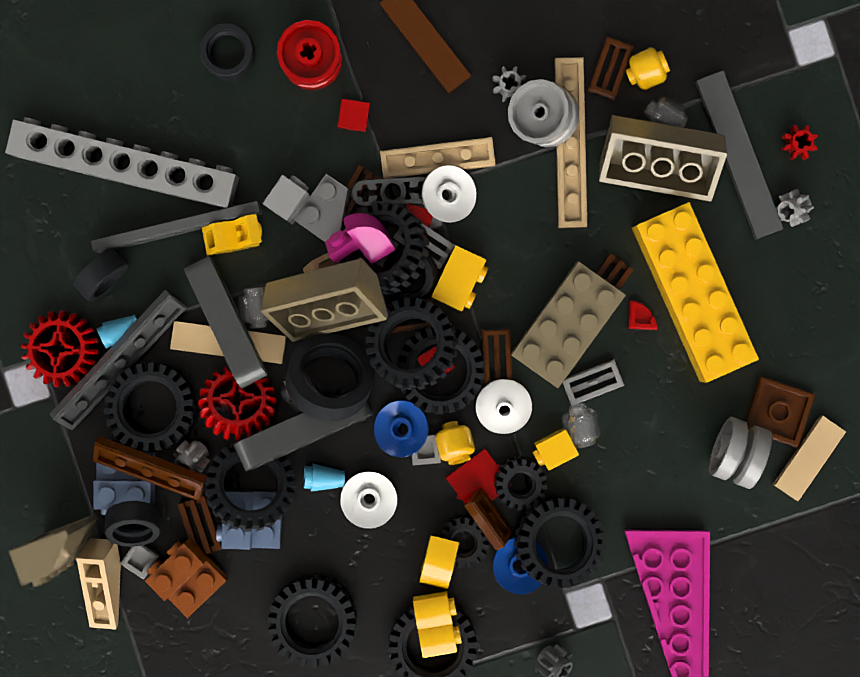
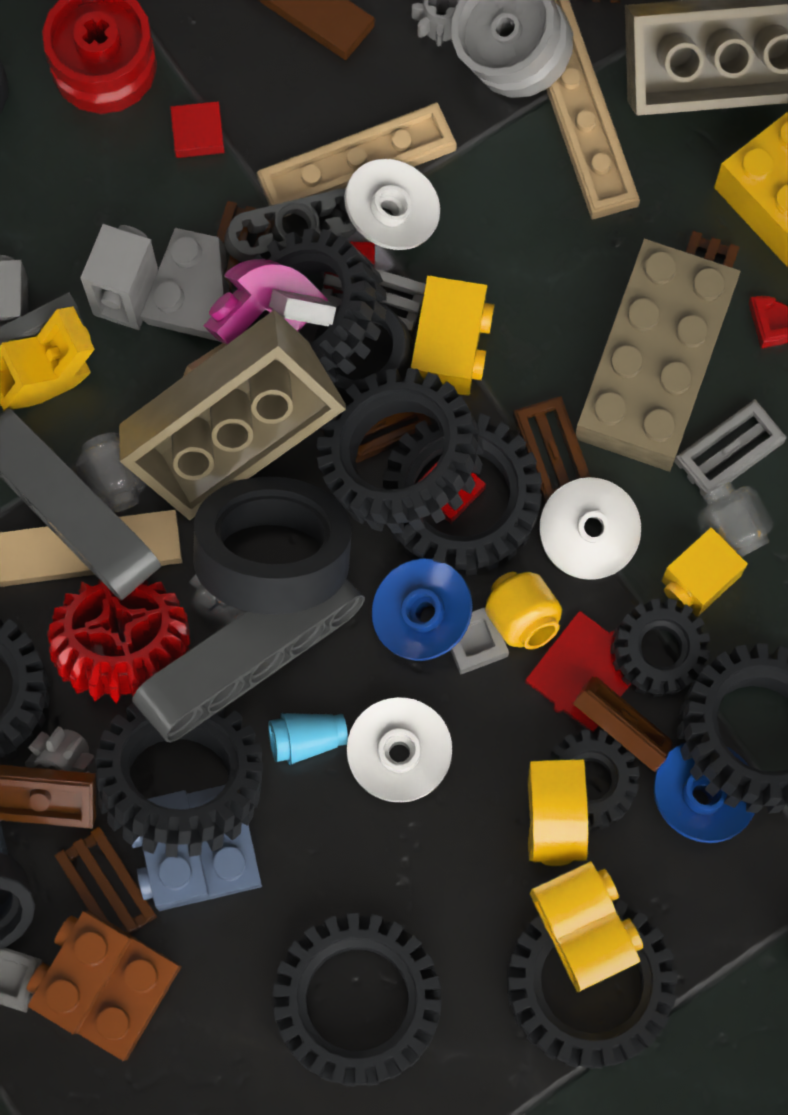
camera: 20 degrees left, 15 degrees down
none -> tile [269,289,336,326]

